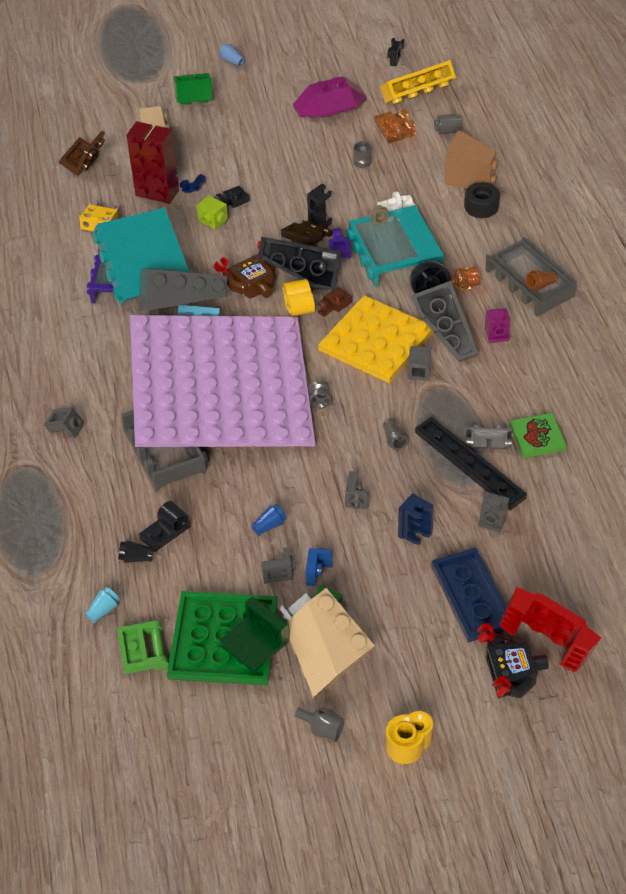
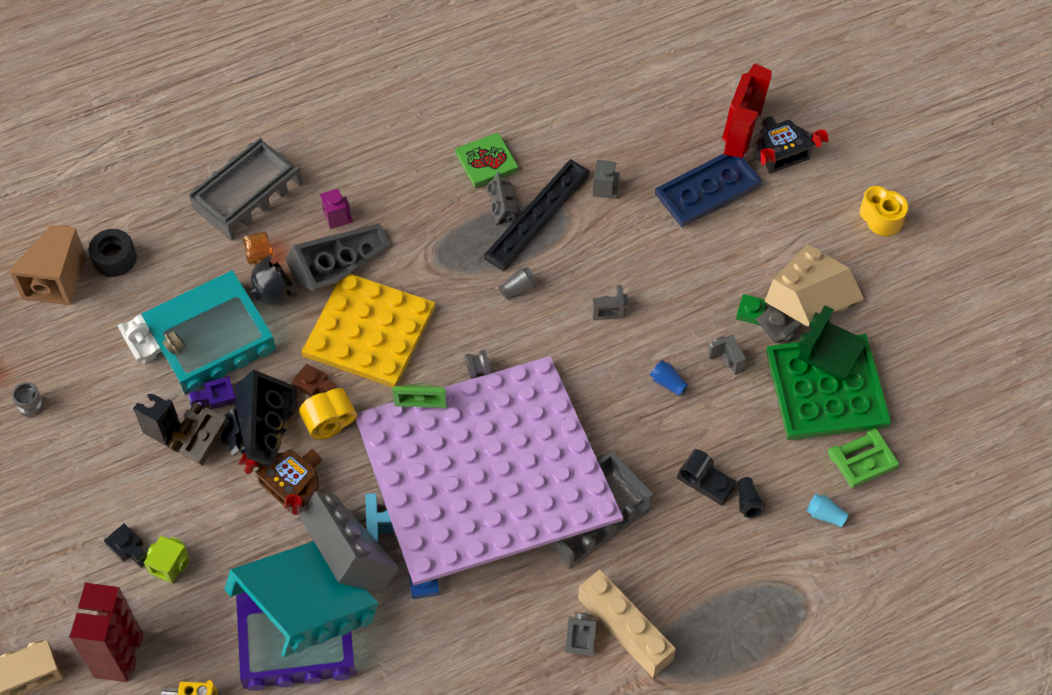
camera: 105 degrees left, 10 degrees up
dark grey piece [295,707,345,742] -> none
blue bracket [306,548,333,586] -> none
dark blue hinge [398,493,434,545] -> none
flat silver brick [408,346,432,381] -> none
dark orange cone [525,270,557,291] -> none
none -> bright green slope [392,382,447,408]
none -> tan brick [578,569,676,678]

